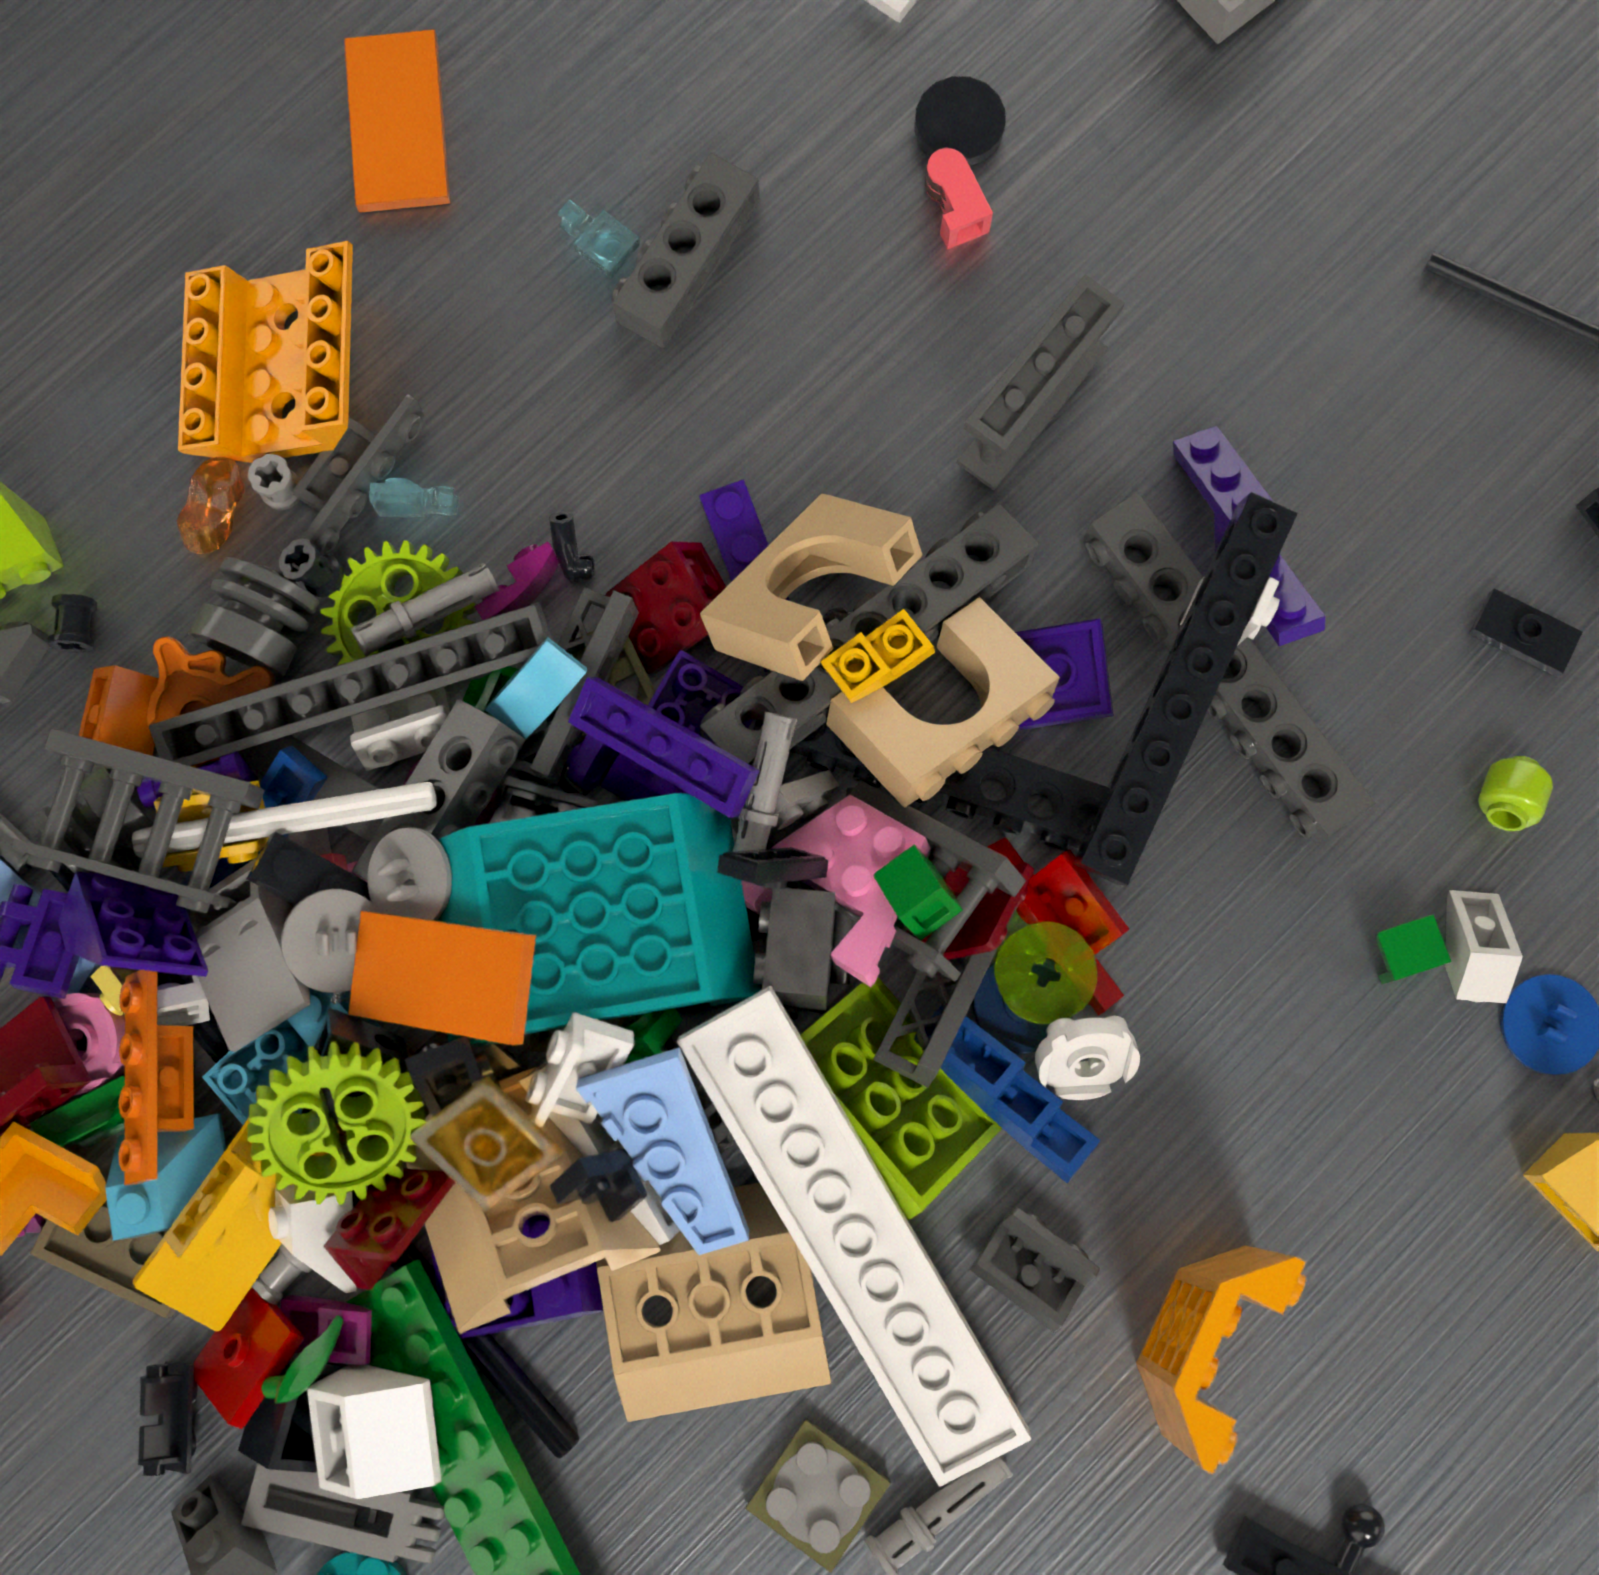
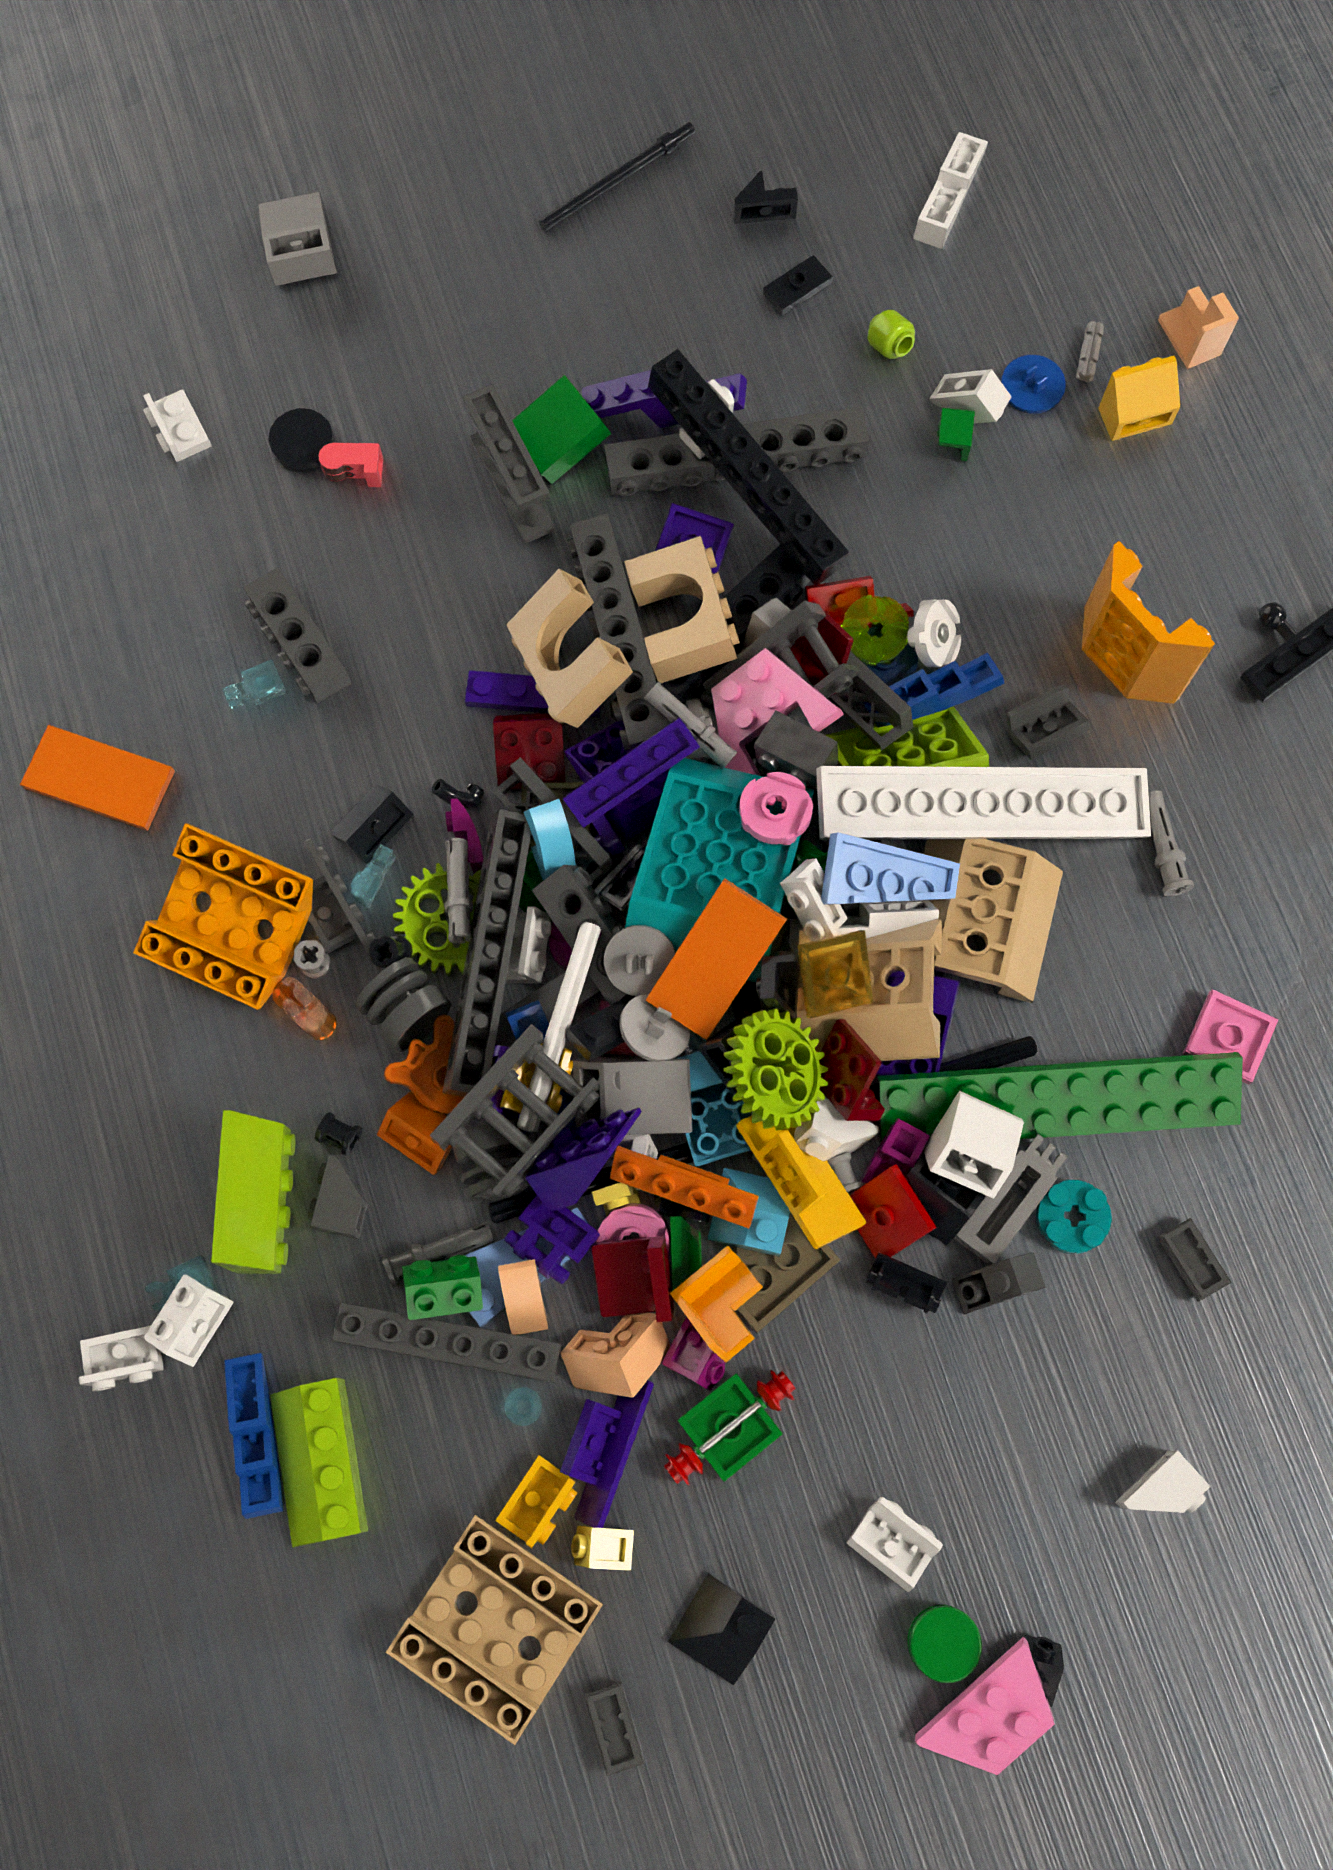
camera: 65 degrees left, 5 degrees down
green bar [262,1315,344,1404] -> none
black bracket [549,1149,647,1222] -> none
black plate [717,847,829,889] -> none
light grey piece [745,1418,891,1573] -> none
yellow slope [820,609,935,703] -> none
green panel [874,844,963,940] -> none
none -> black panel [330,784,414,864]
none -> green brick [512,375,611,484]
none -> bright pink plate [739,772,813,845]
none -> light grey slope [740,598,791,653]

